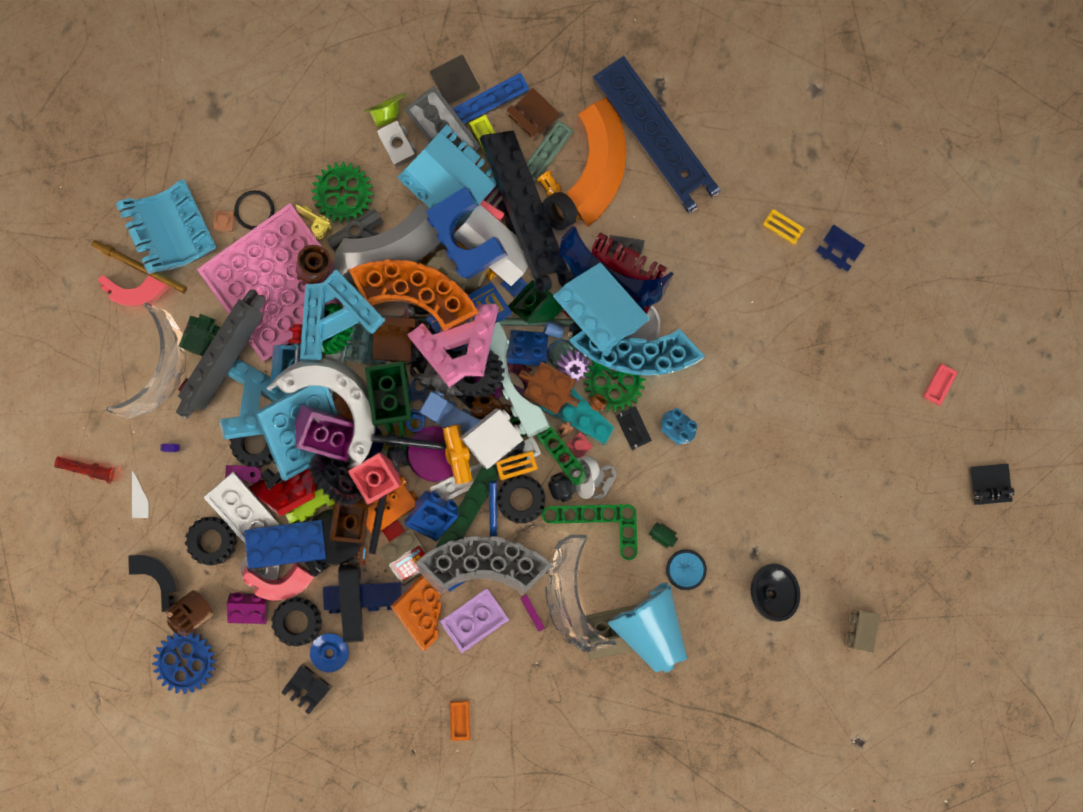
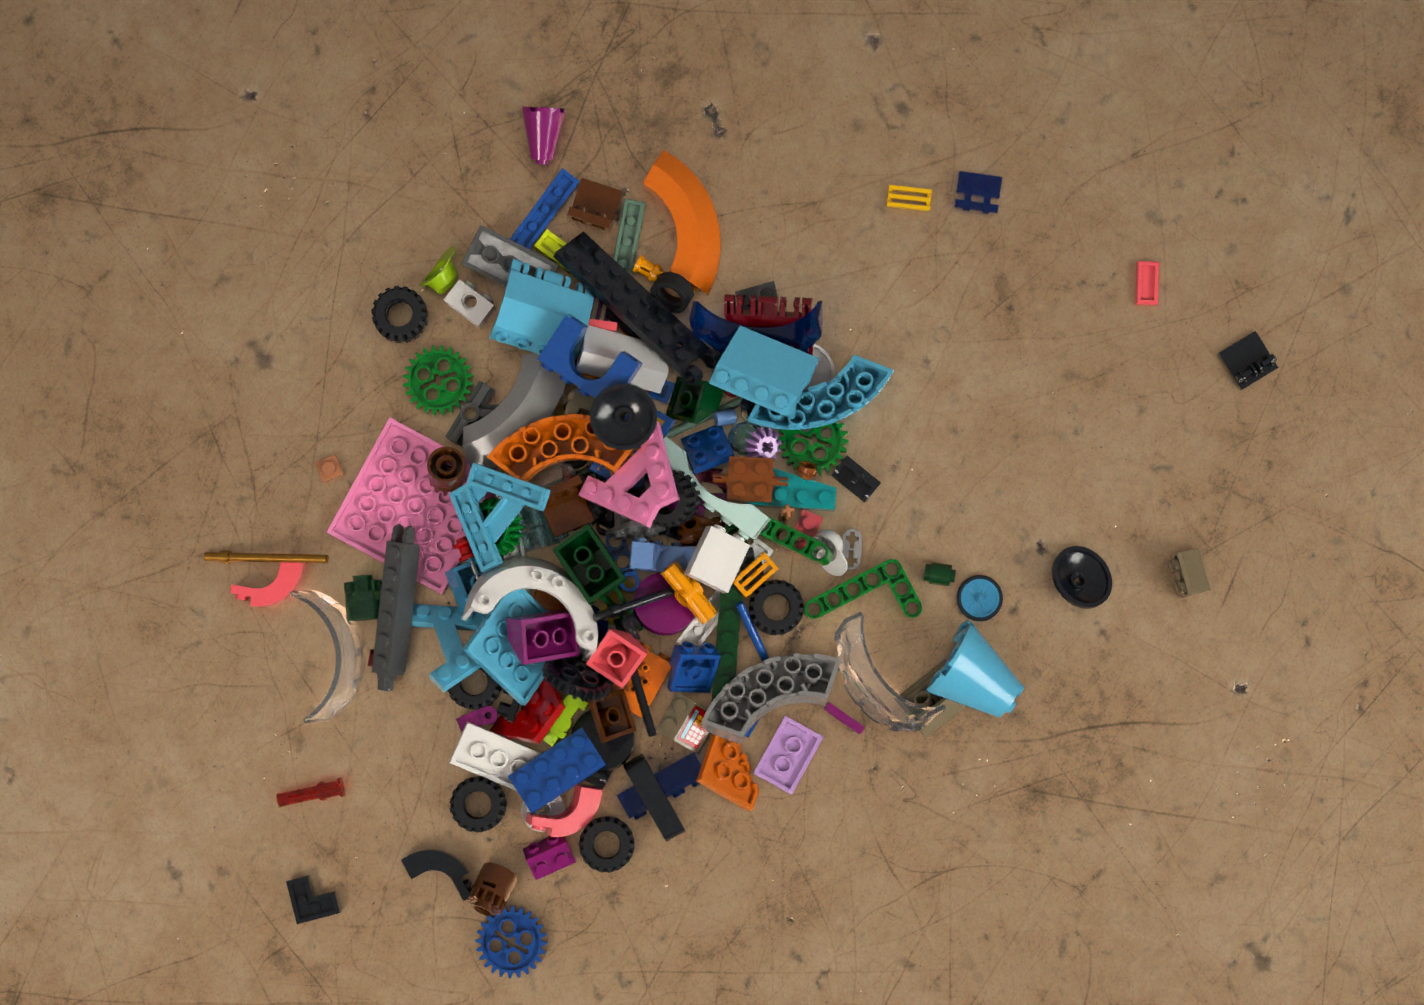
camera: 20 degrees left, 0 degrees up
medium azure hinge [116,179,216,274] -> none
white sticker [132,471,149,518] -> none
dark purple tile [160,444,180,452] -> none
black tyre [234,190,275,230] -> none
black legs [281,663,333,715] -> none
light yellow hinge [296,204,333,240] -> none
blue dish [310,633,349,672] -> none
tile [347,546,368,565] -> none
red tile [382,520,405,542] -> none
clear smoke plate [429,54,480,105] -> none
orange tile [450,701,470,741] -> none
black head [548,472,576,502] -> none
dark blue hinge [593,56,721,214] -> none
dark azure plate [661,408,698,445] -> none
none -> black plate [286,875,341,924]
none -> black tyre [371,286,428,343]
none -> magenta cone [522,106,565,165]
none -> black dish [590,383,657,450]

